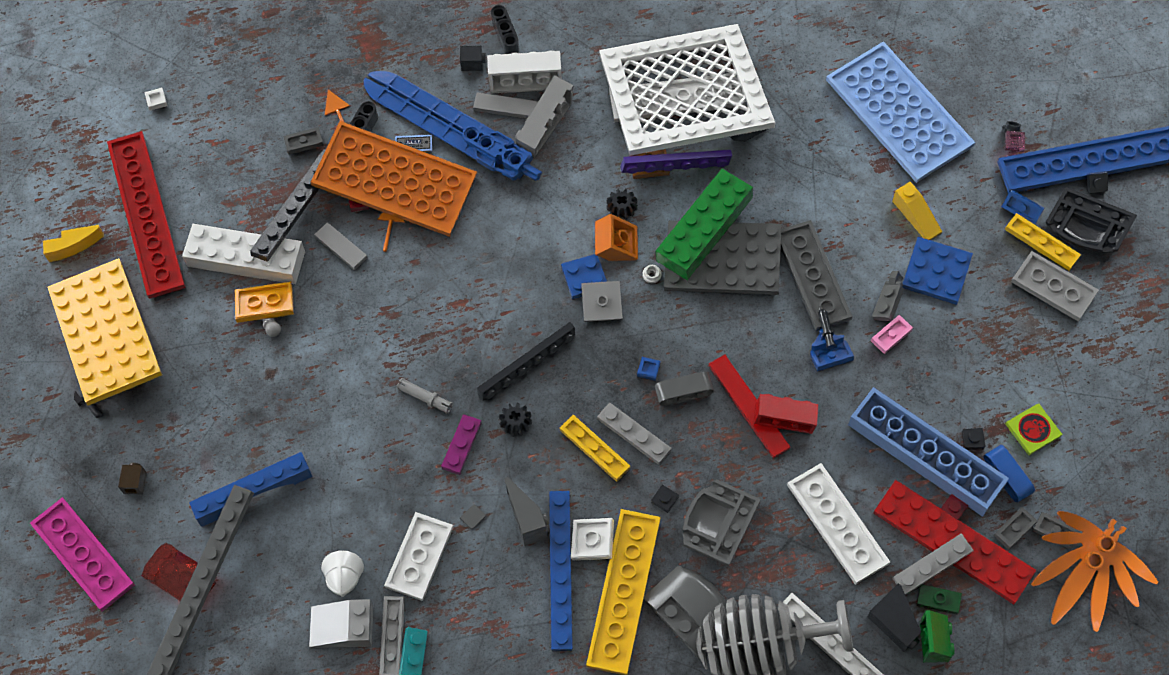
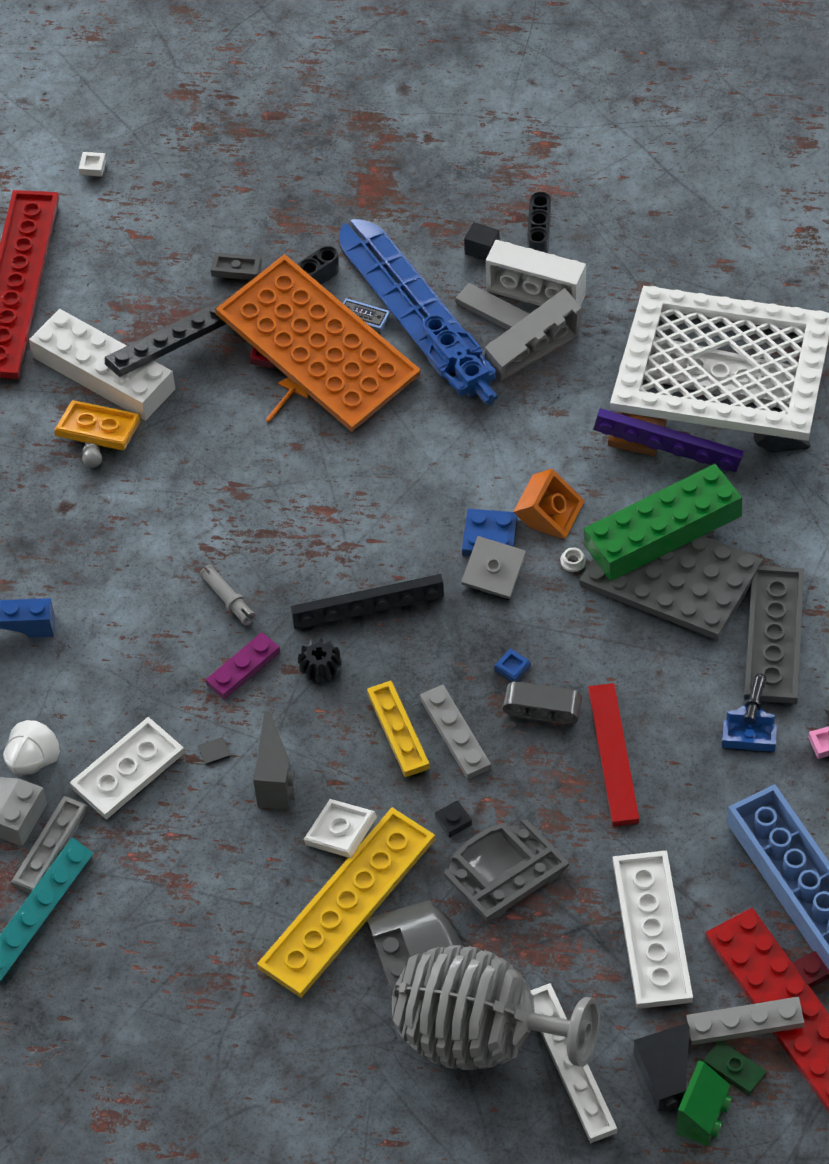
camera: 25 degrees right, 10 degrees down
light grey tile [314,222,368,271] -> none
orange piece [325,90,350,123] -> none
blue plate [549,491,573,651] -> none
black gear [606,188,638,220] -> none
red brick [754,394,818,434] -> none

